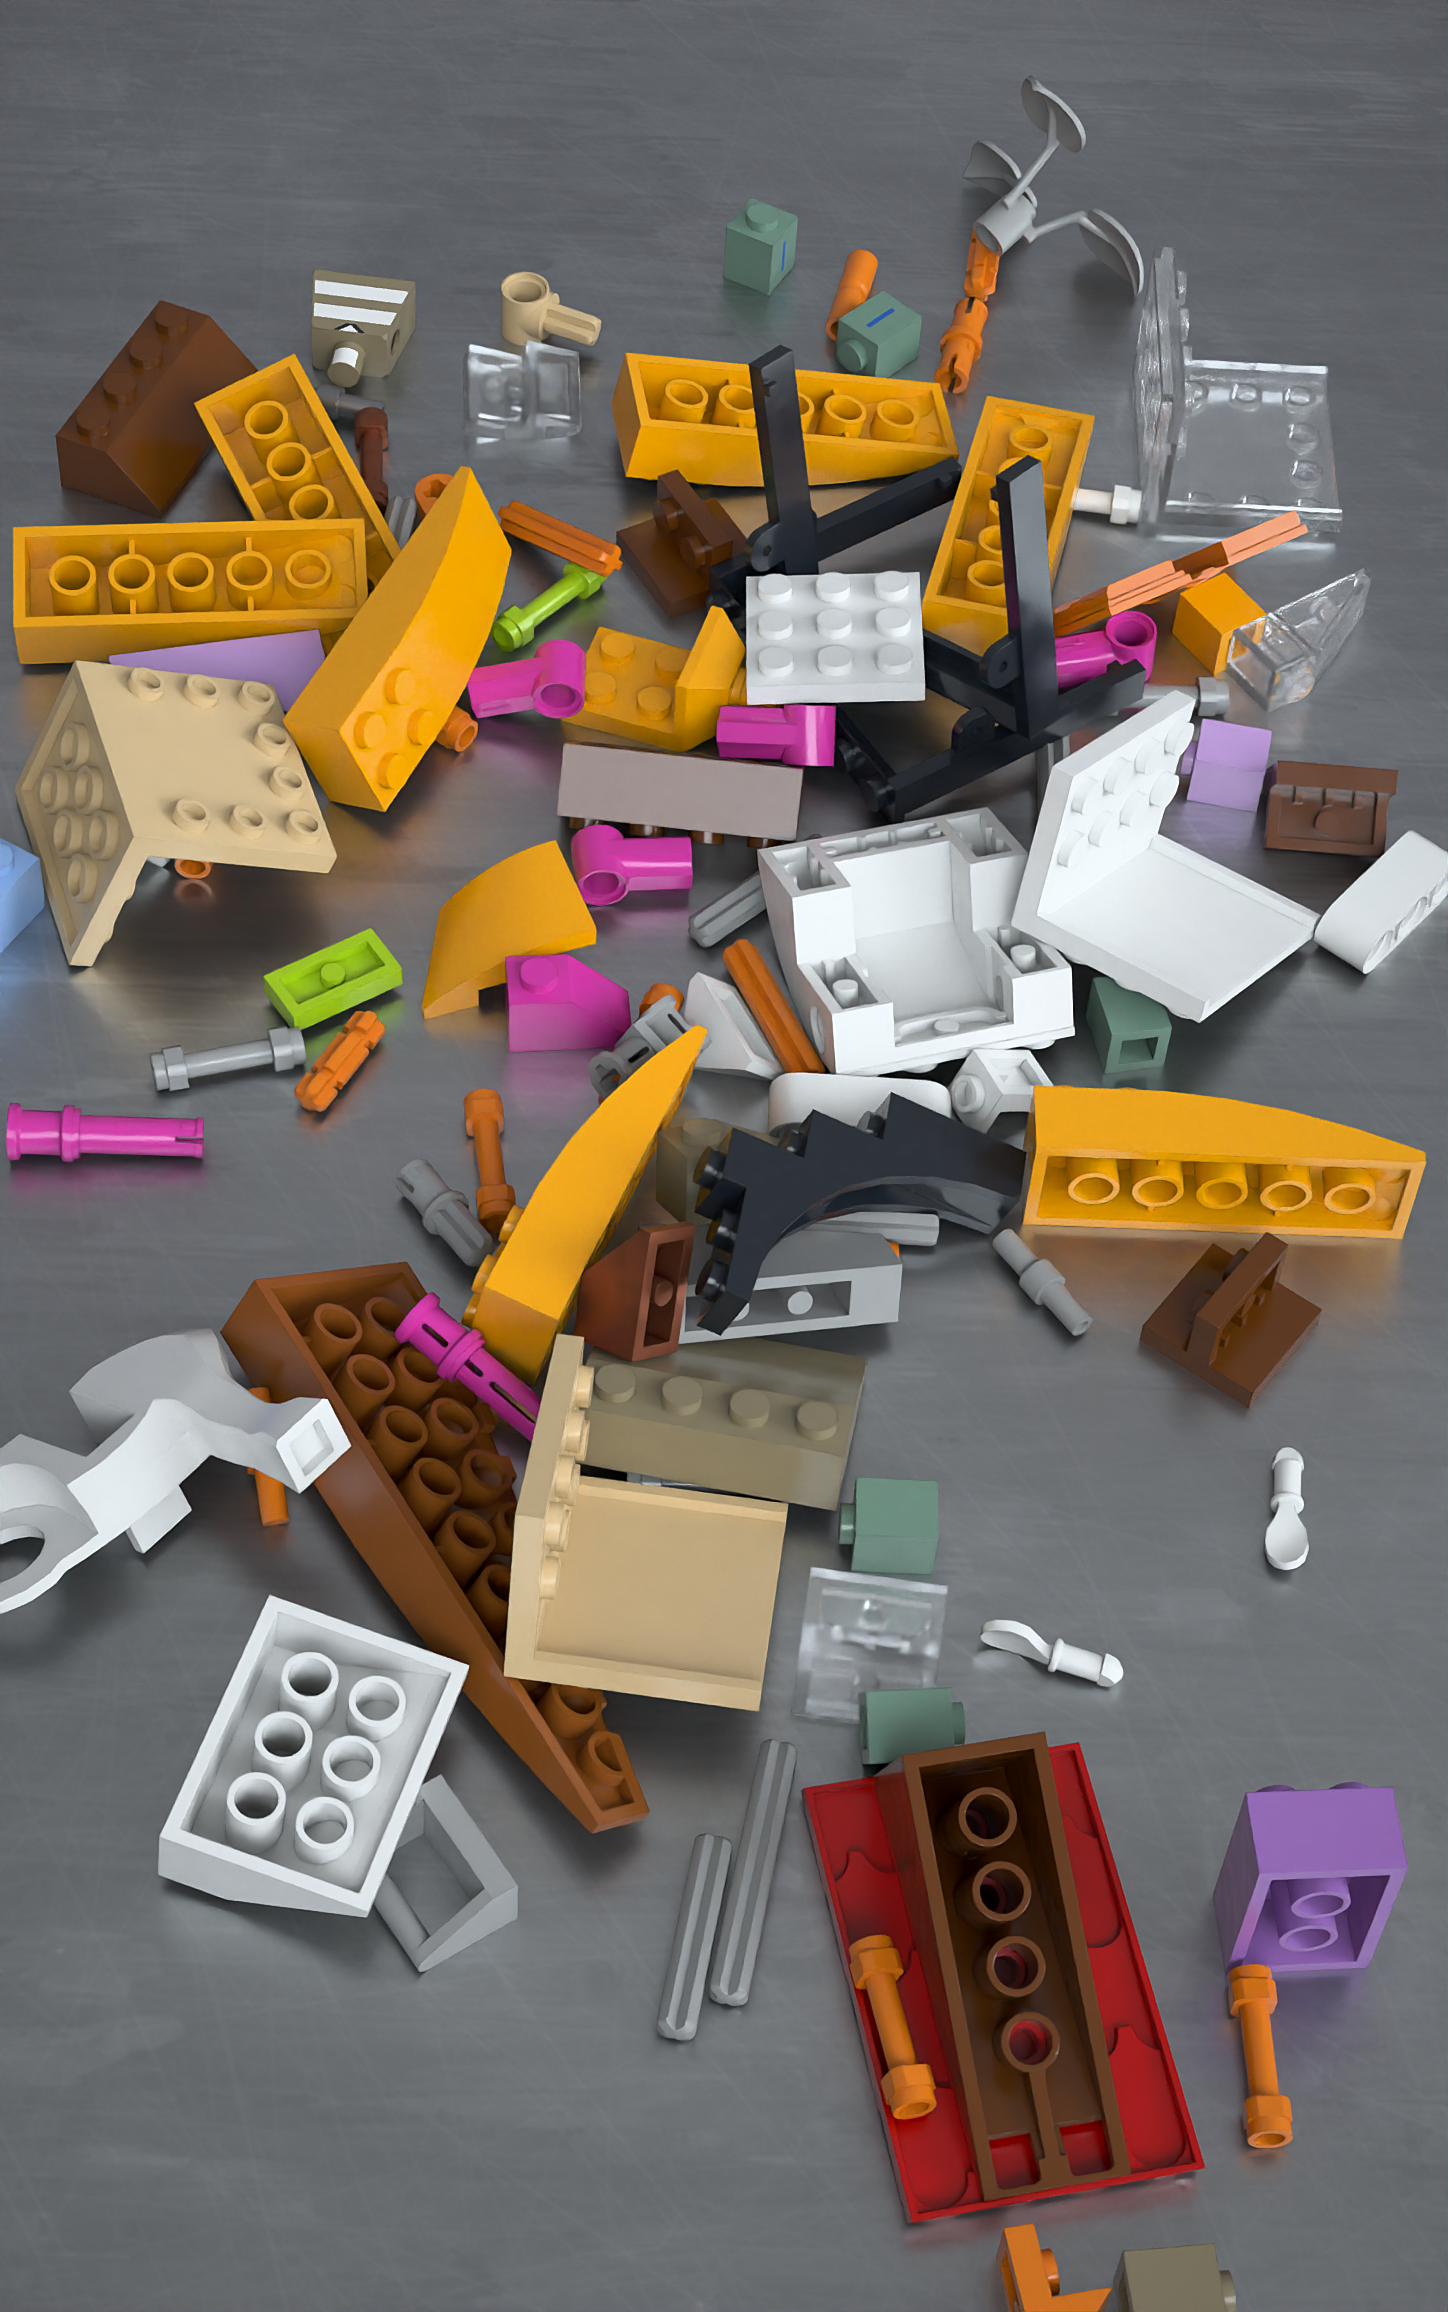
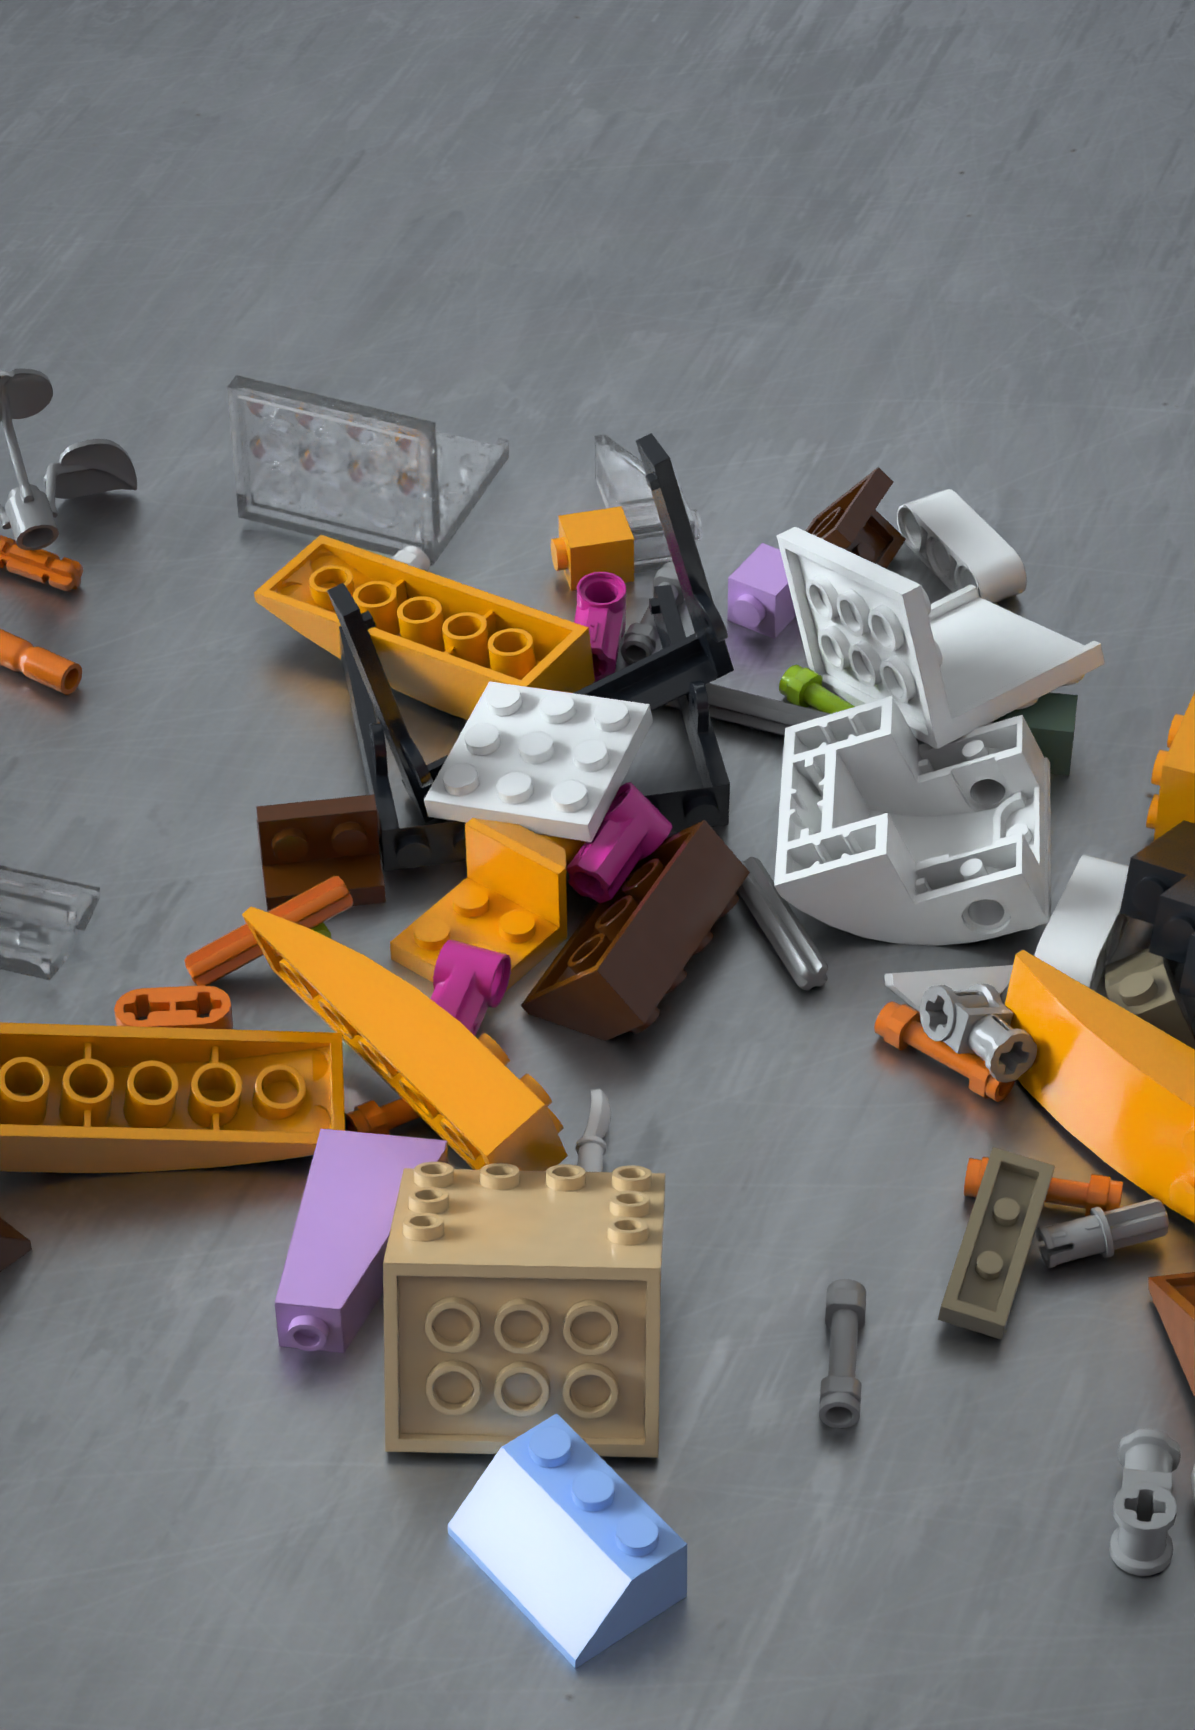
camera: 65 degrees left, 10 degrees down
dark pink pin [6,1103,204,1162] -> none
light orange slope [13,518,368,664] -> none
lime plate [263,928,403,1030] -> none
orange axle [294,1010,385,1112] -> none
light orange slope [421,840,596,1019] -> none
dark pink slope [505,954,632,1052] -> none
dark pink piece [571,825,693,906] -> none
light orange slope [611,352,960,487] -> none
orange axle [722,939,825,1074] -> none
sand green brick [835,290,922,378] -> none
orange pin [934,298,988,394] -> none
white bracket [947,1049,1053,1133] -> none
orange piece [1052,510,1308,638] -> none
none -> white piece [575,1088,611,1172]
none -> dark tan plate [938,1147,1055,1340]
none -> light grey connector [1110,1429,1181,1576]

